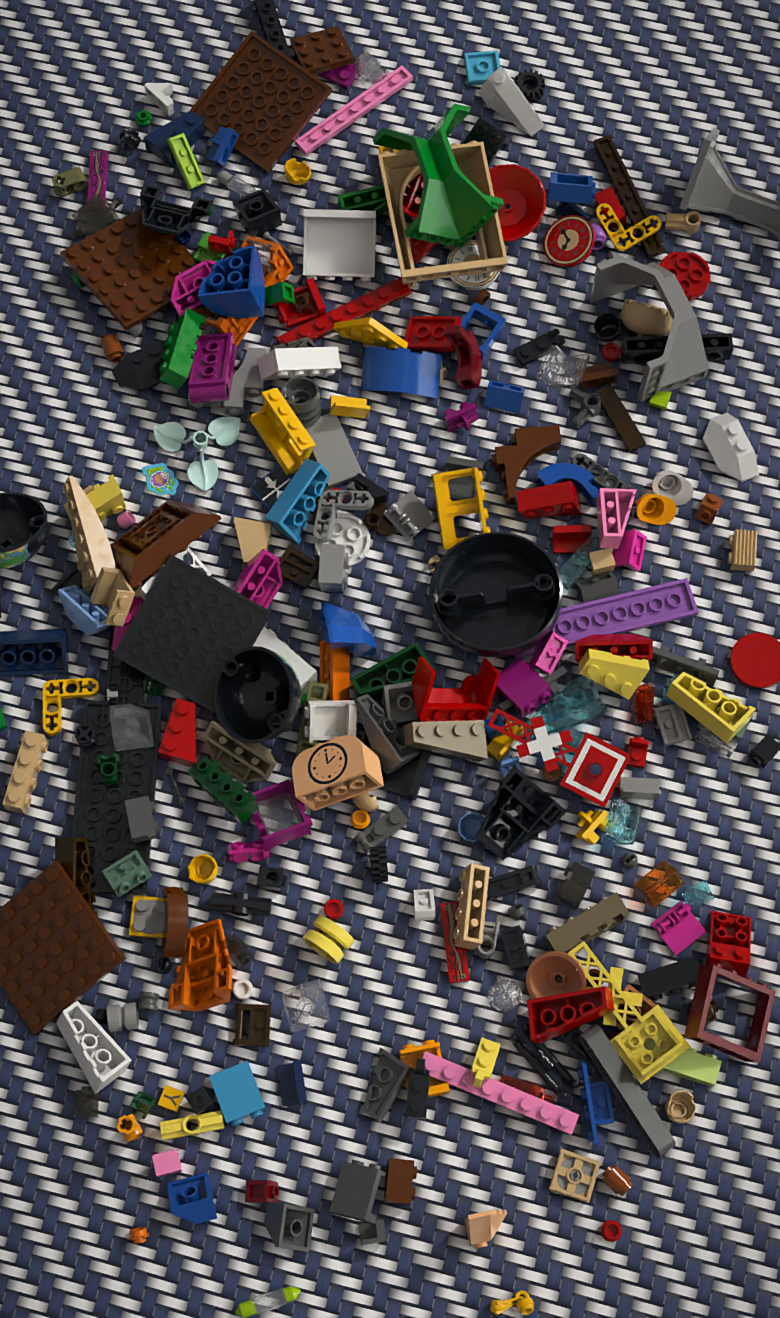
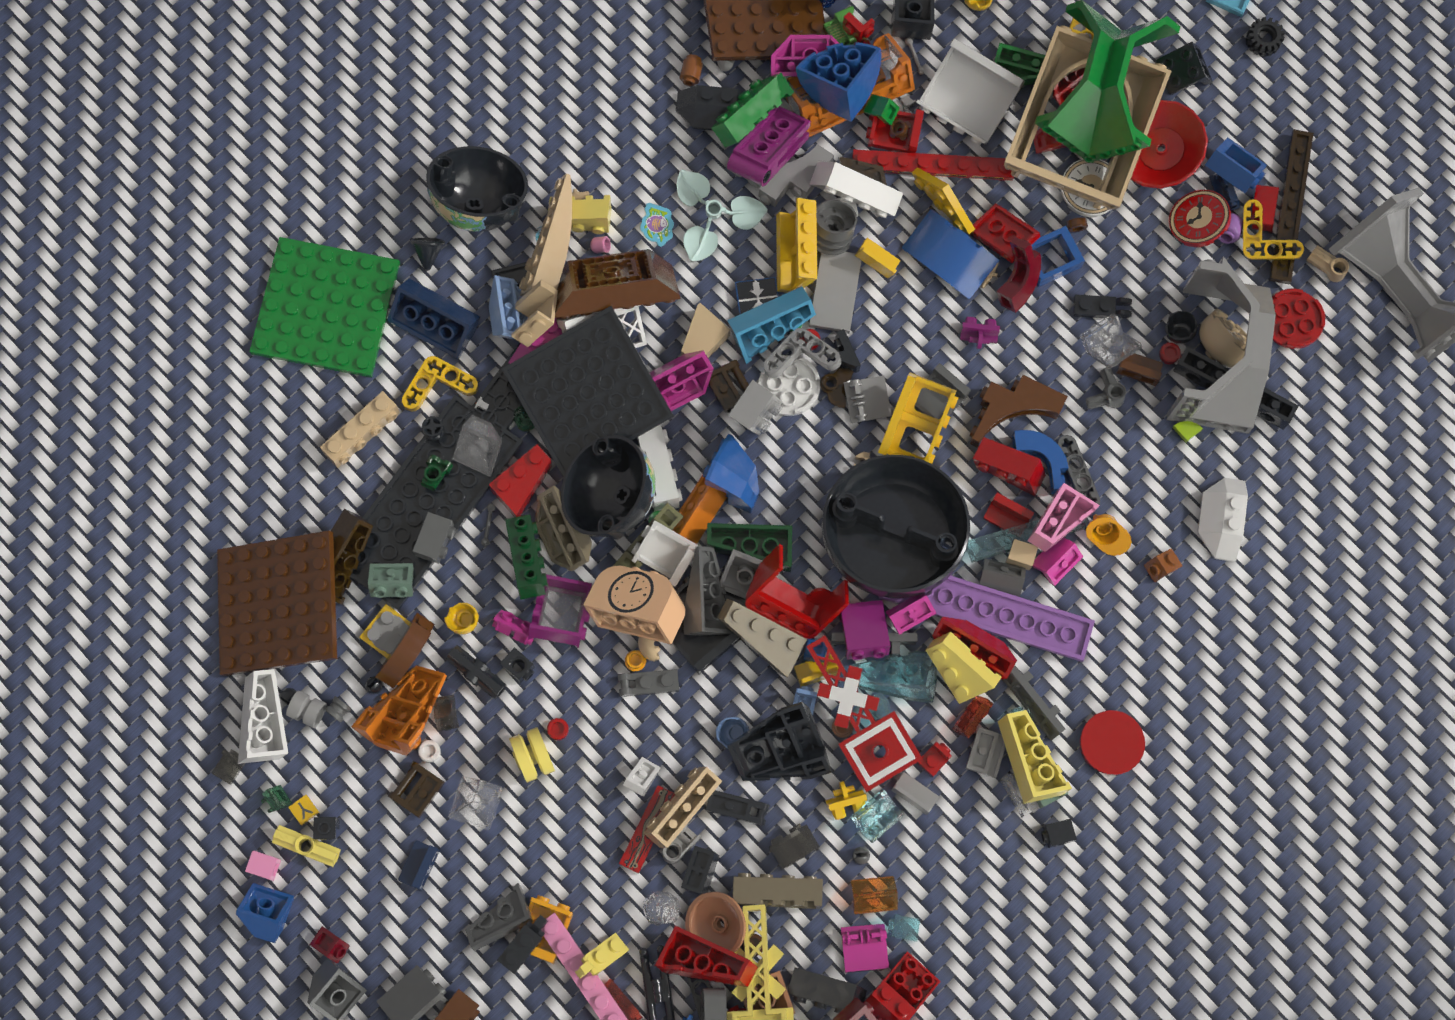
camera: 30 degrees right, 5 degrees up
light orange piece [116,1114,143,1142] -> none
orange plate [129,1227,149,1244] -> none
dark azure panel [209,1061,266,1127] -> none
black tyre [369,846,388,883] -> none
white wedge [478,67,545,137] -> none
blue panel [484,380,525,413] -> none
dark grey hinge [508,904,526,921] -> none
dark brown tile [594,384,646,453] -> none
white piece [652,470,693,506] -> none
tan brick [727,529,757,572] -> none

